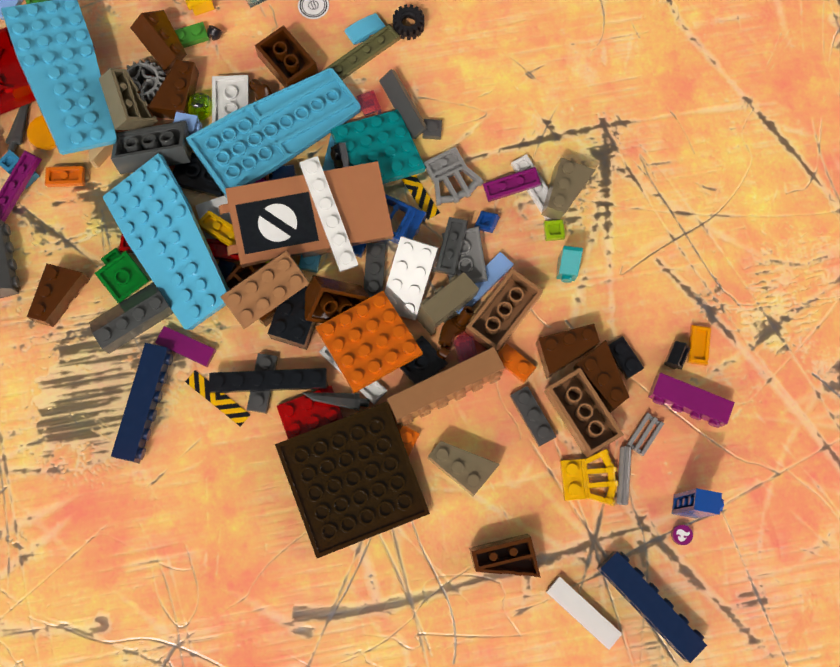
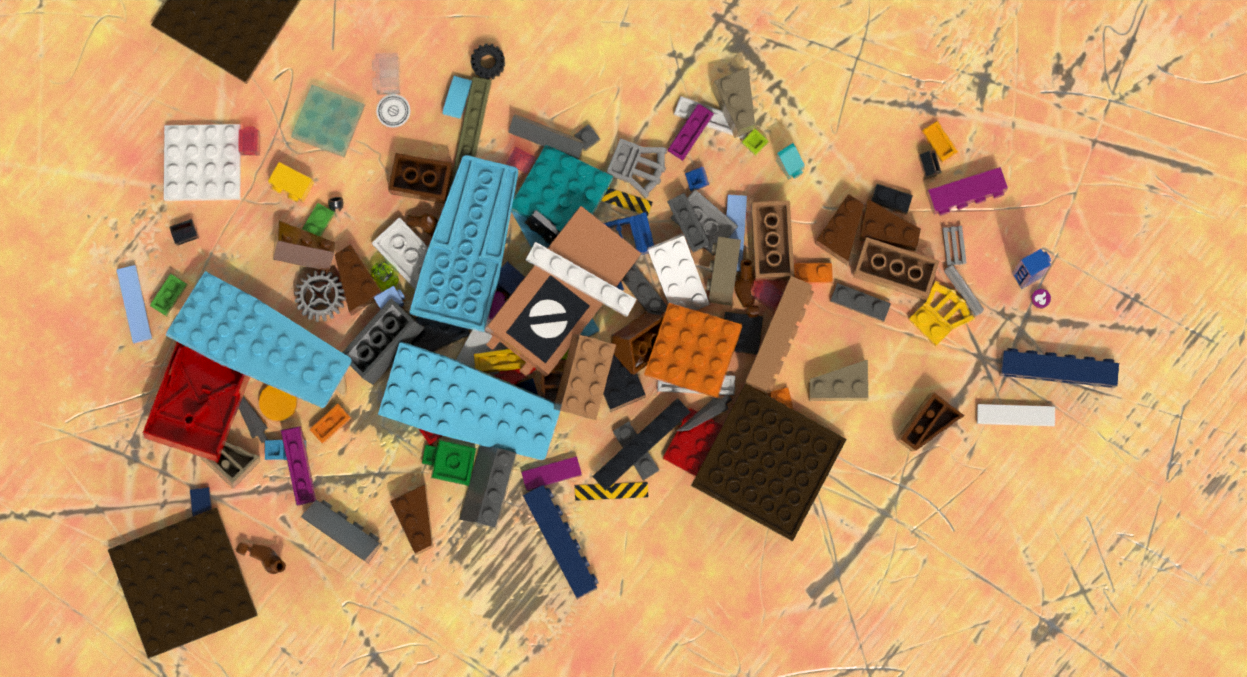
camera: 35 degrees left, 5 degrees up
dark tan wedge [99,68,158,130] -> none

